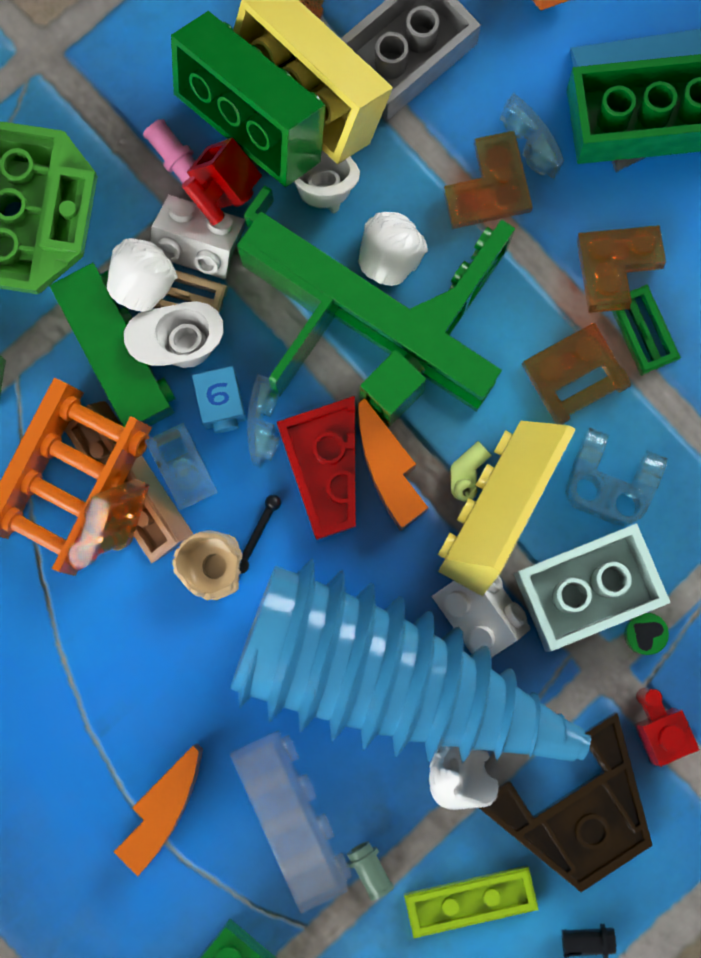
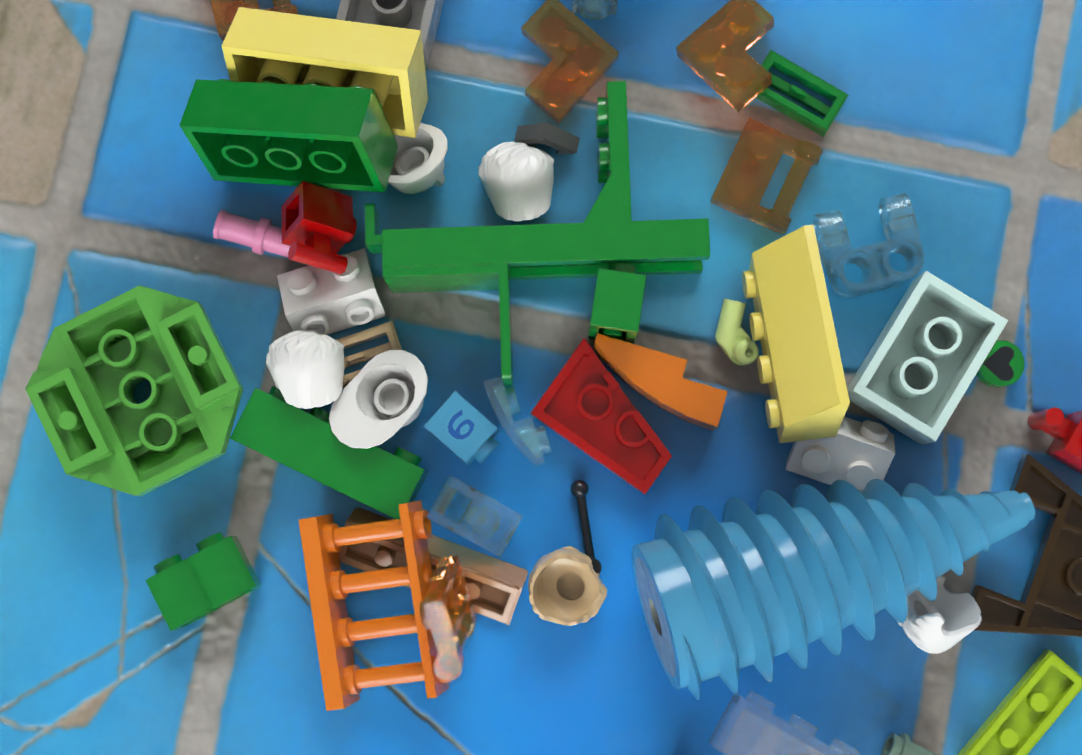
camera: 35 degrees left, 0 degrees up
none -> dark grey tile [514,123,580,155]

